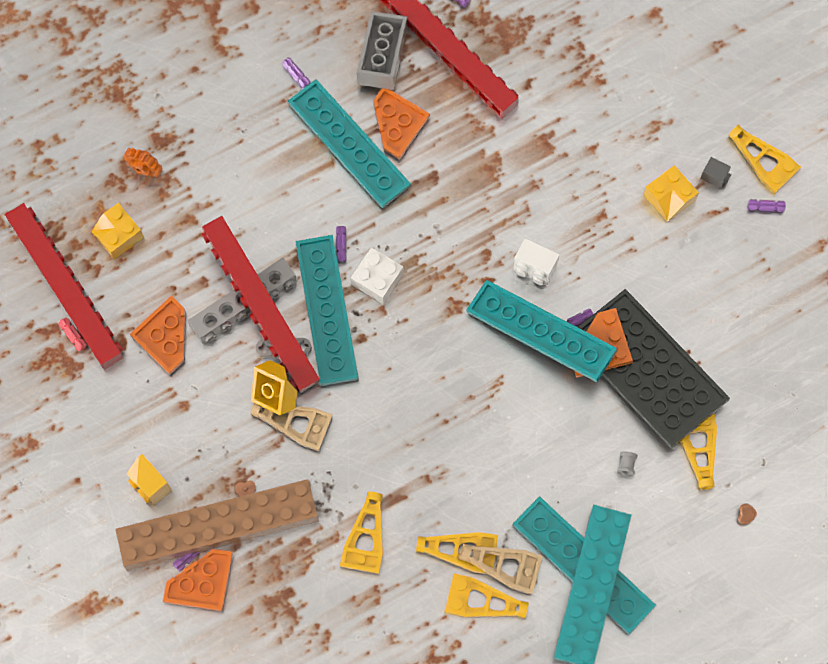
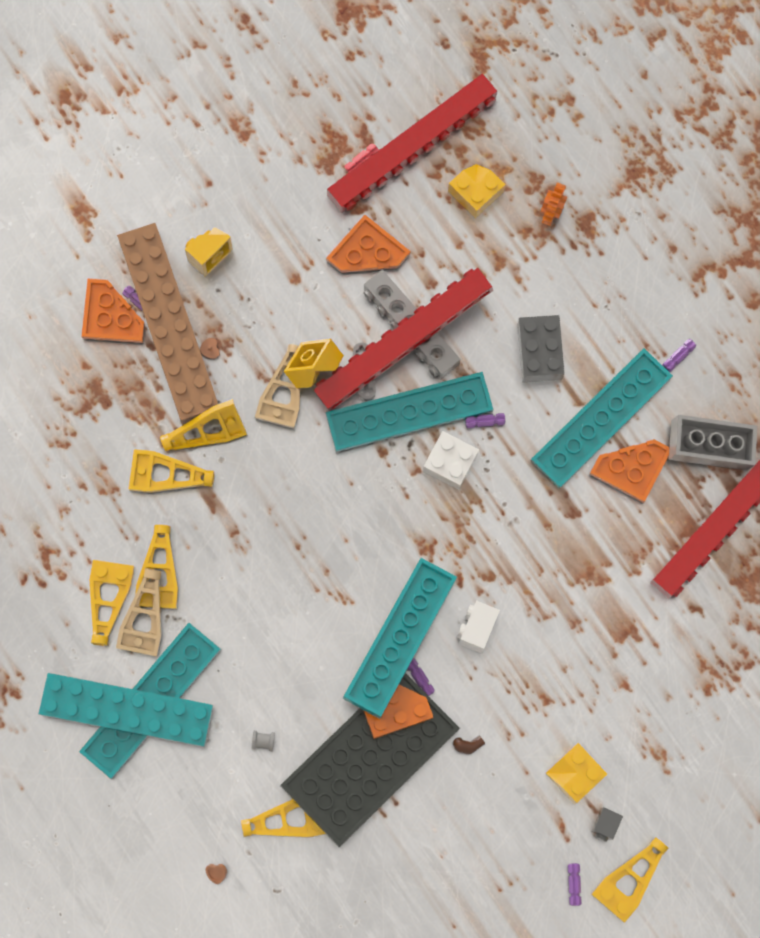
camera: 80 degrees right, 5 degrees up
none -> yellow plate [160,399,247,451]
none -> reddish brown arm [453,735,485,754]
none -> dark grey brick [517,315,565,383]

